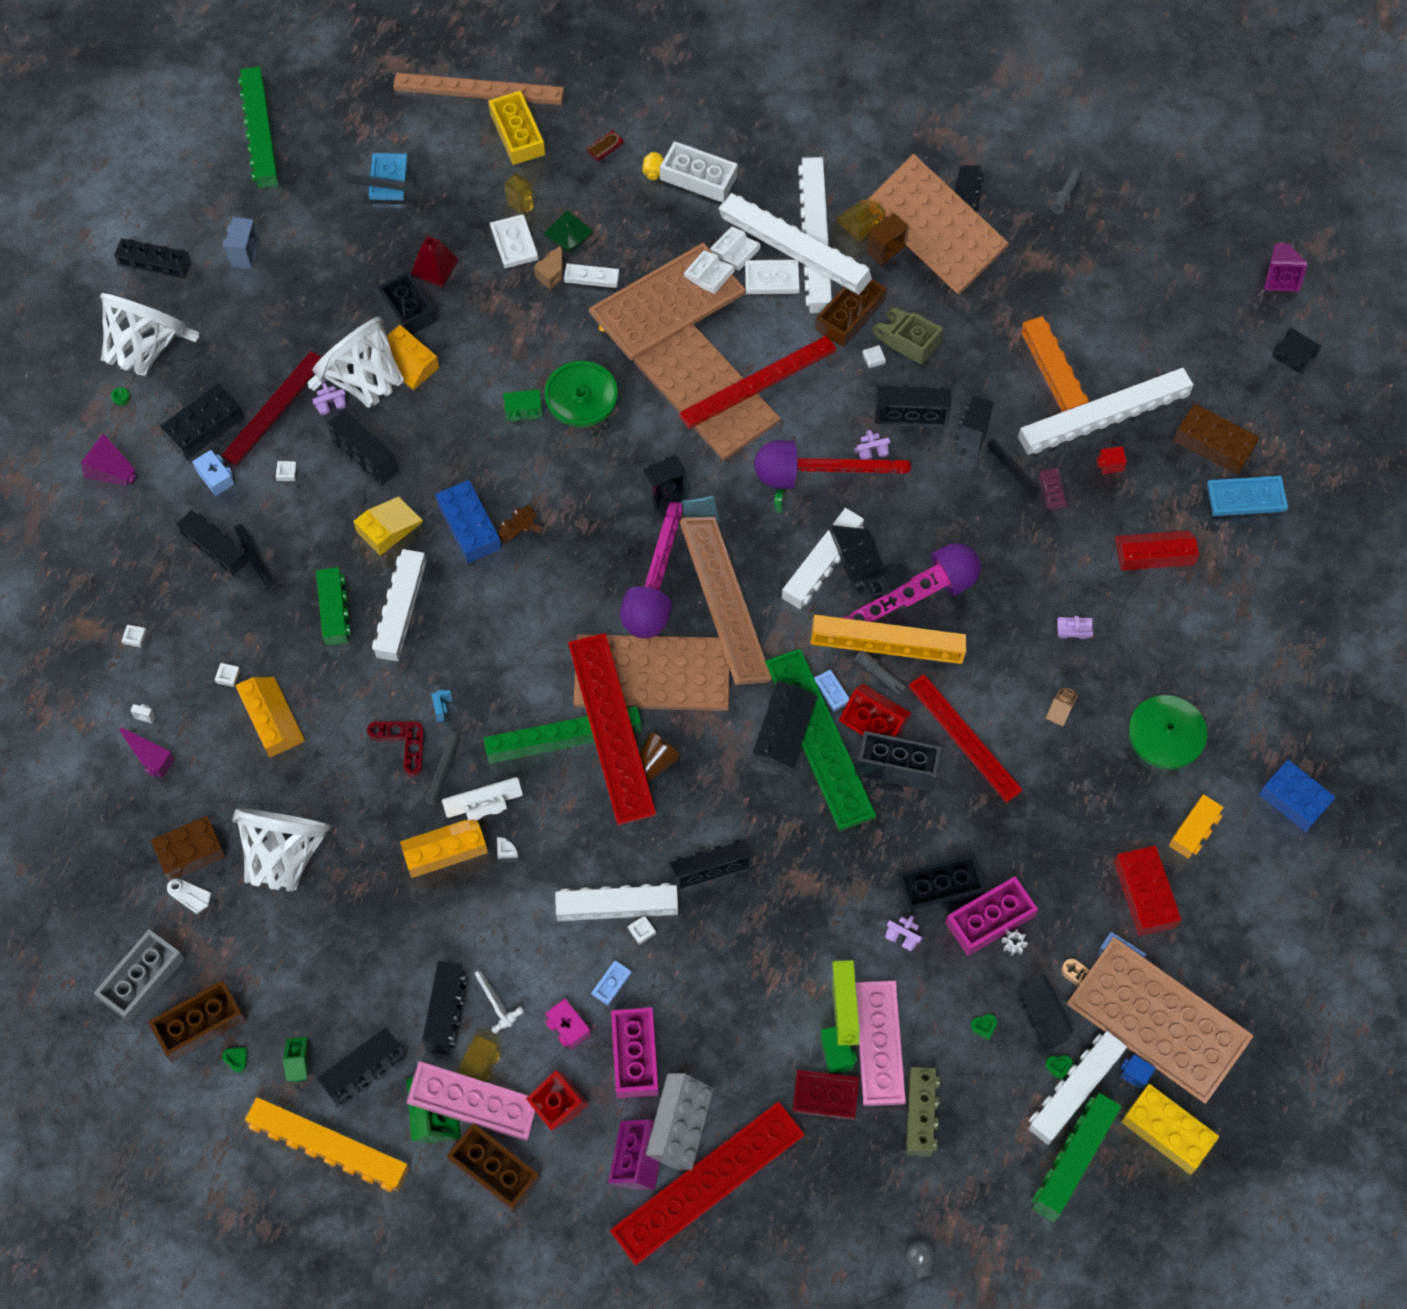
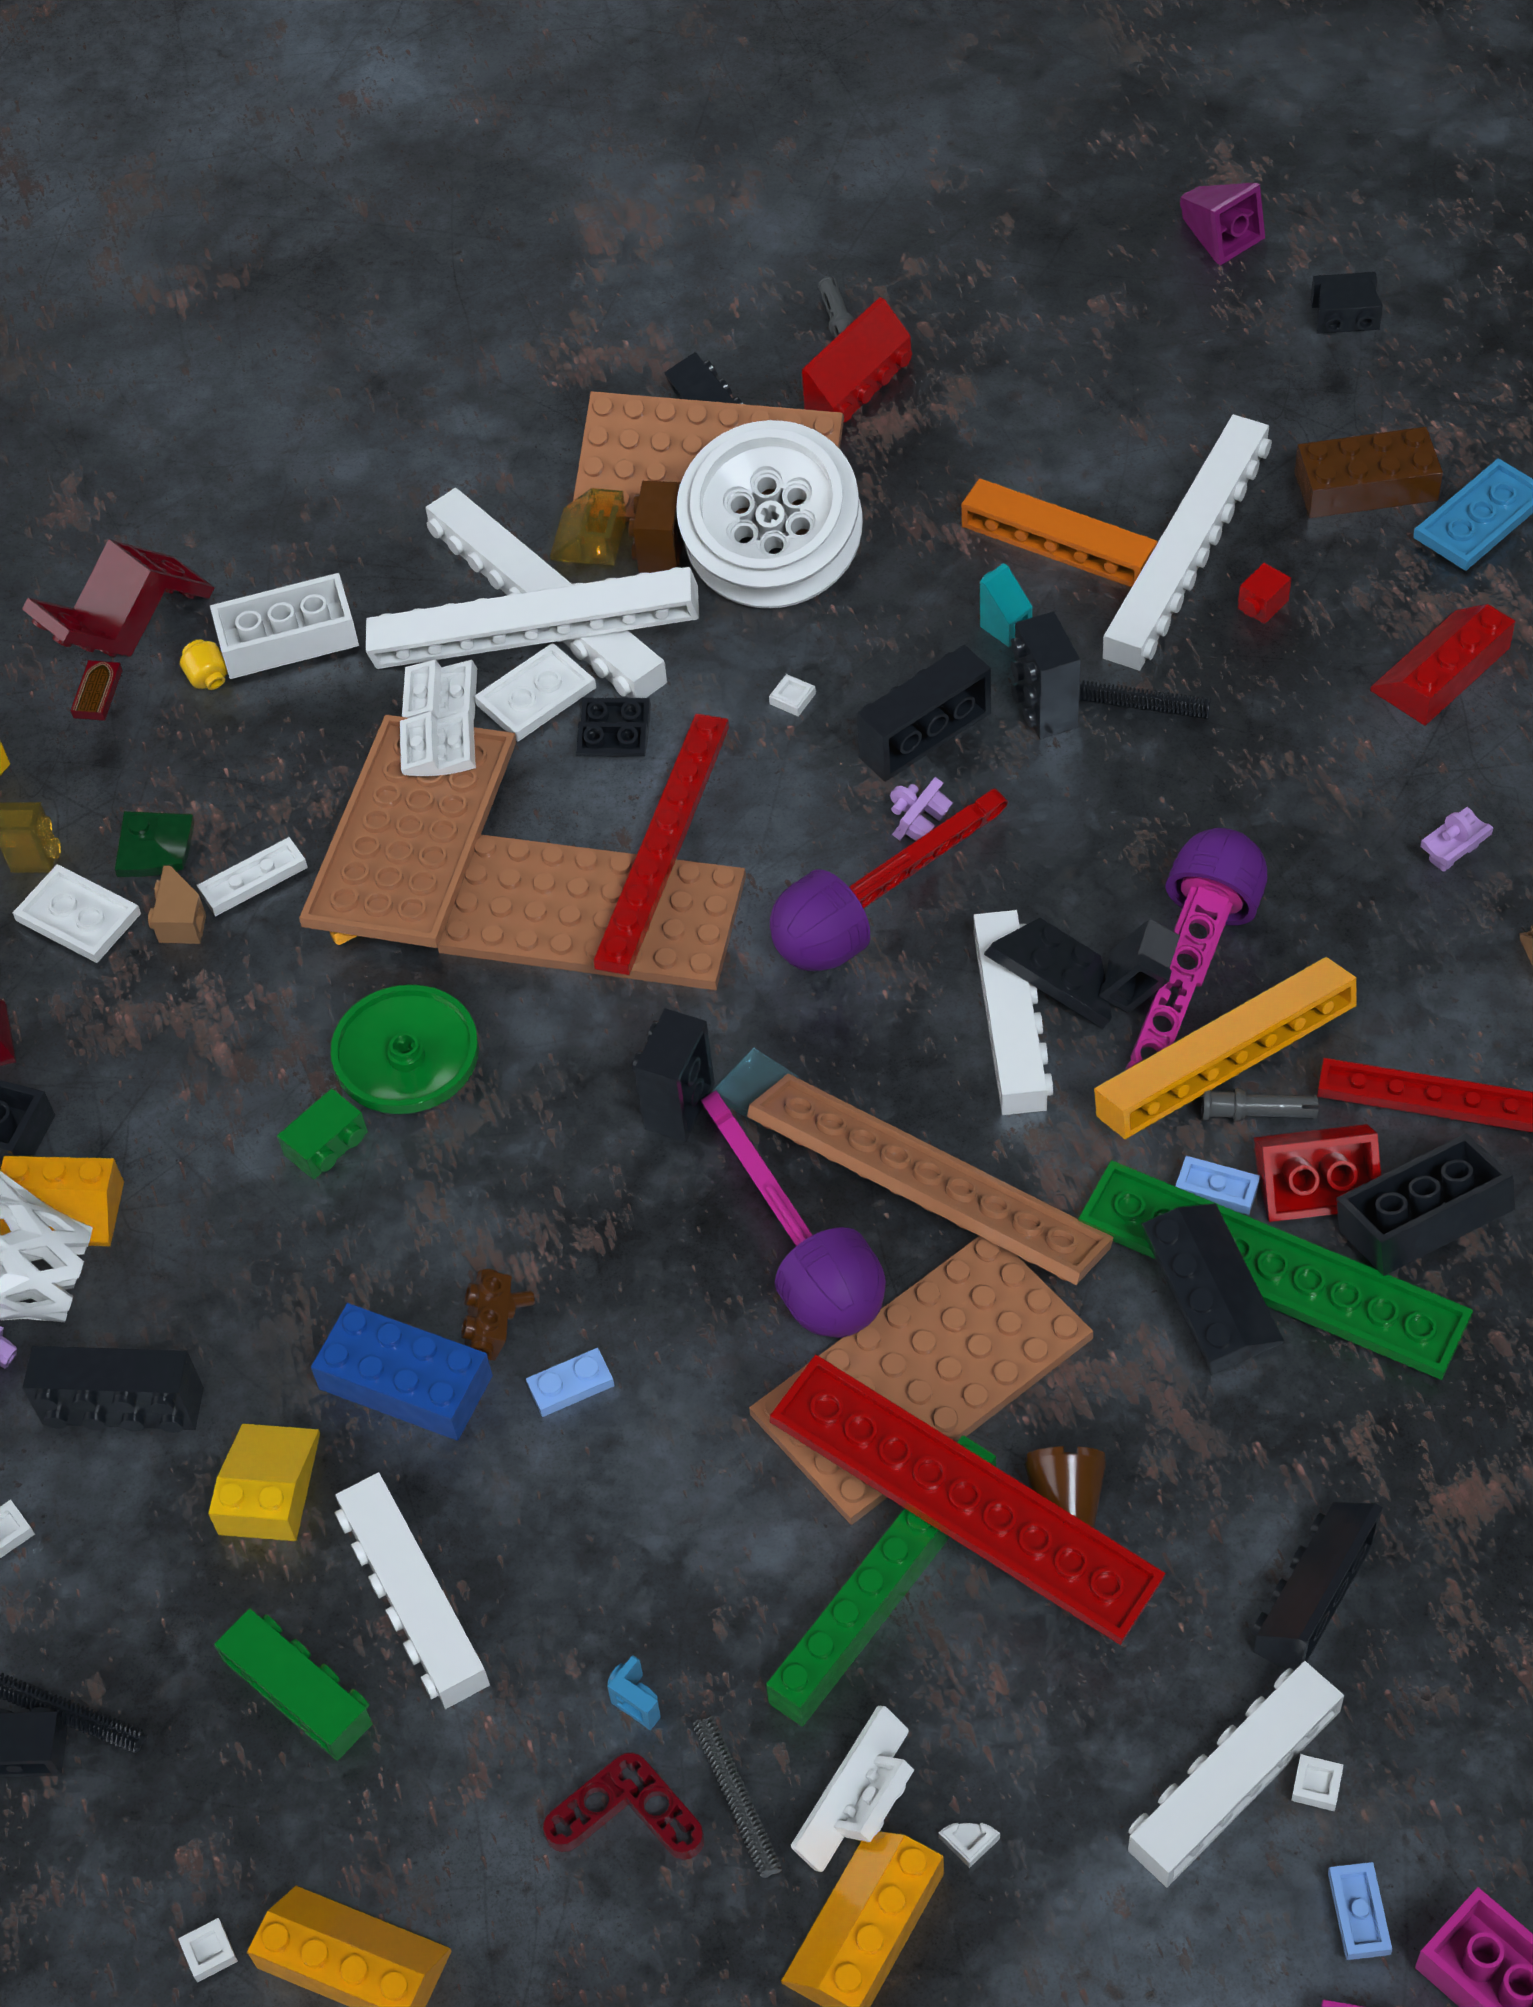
camera: 35 degrees left, 10 degrees down
green tile [774,489,785,513] -> none
reddish brown brick [815,279,887,348] -> none
olive brick [872,307,943,365] -> none
clear pink slope [1038,468,1067,510] -> none
none -> dark red bracket [22,539,215,657]
none -> light blue plate [526,1348,615,1417]
none -> black slope [576,698,651,756]
none -> white wheel [676,420,863,609]
none -> red slope [802,297,912,423]
none -> teal slope [980,563,1033,647]

